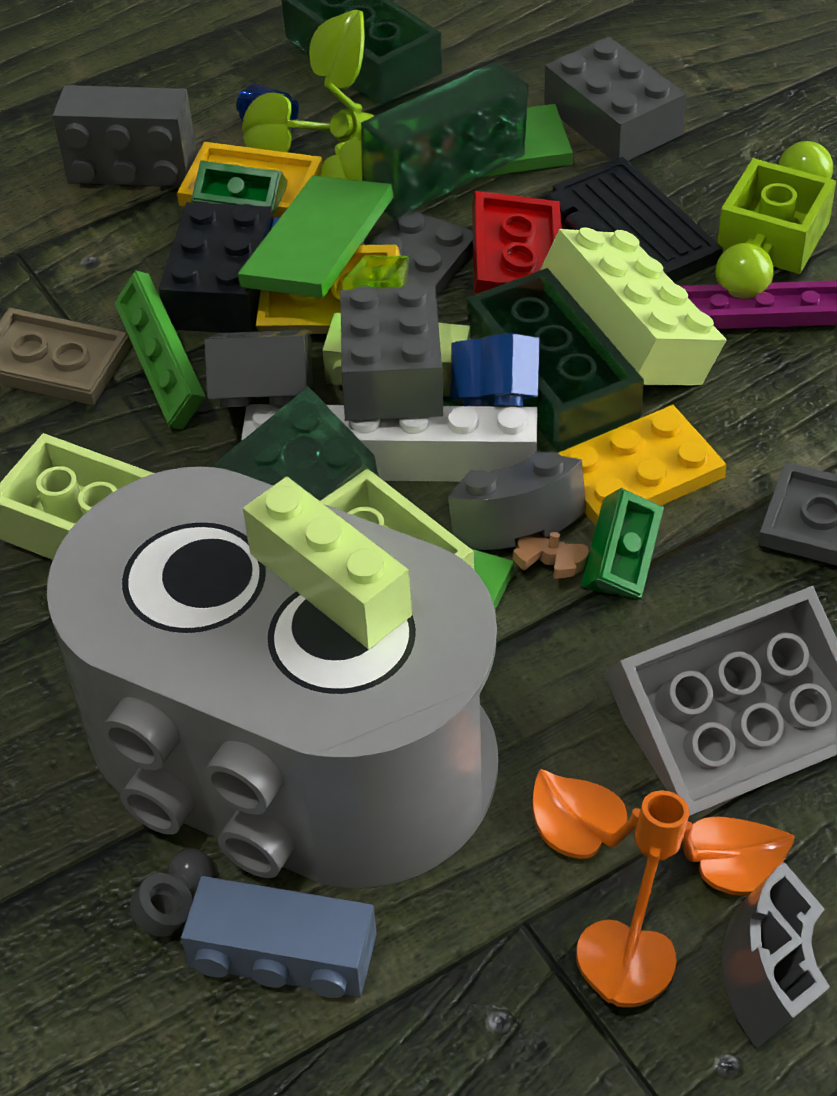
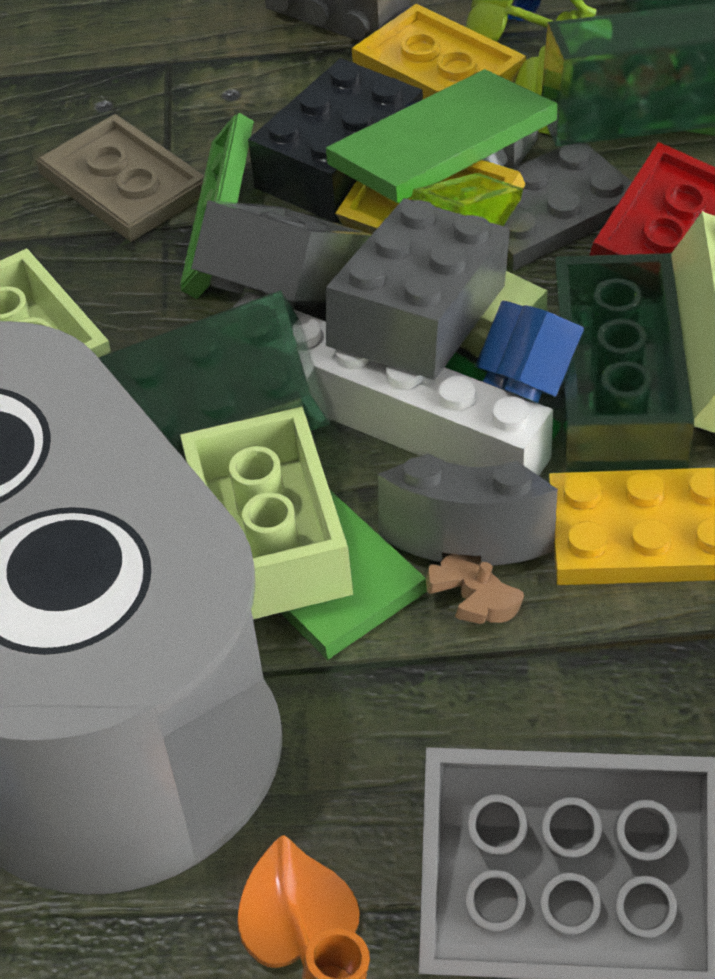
camera: 30 degrees right, 0 degrees up
green slope [191,160,288,214] -> none
yellowish green brick [243,477,412,650] -> none
green slope [581,488,664,600] -> none

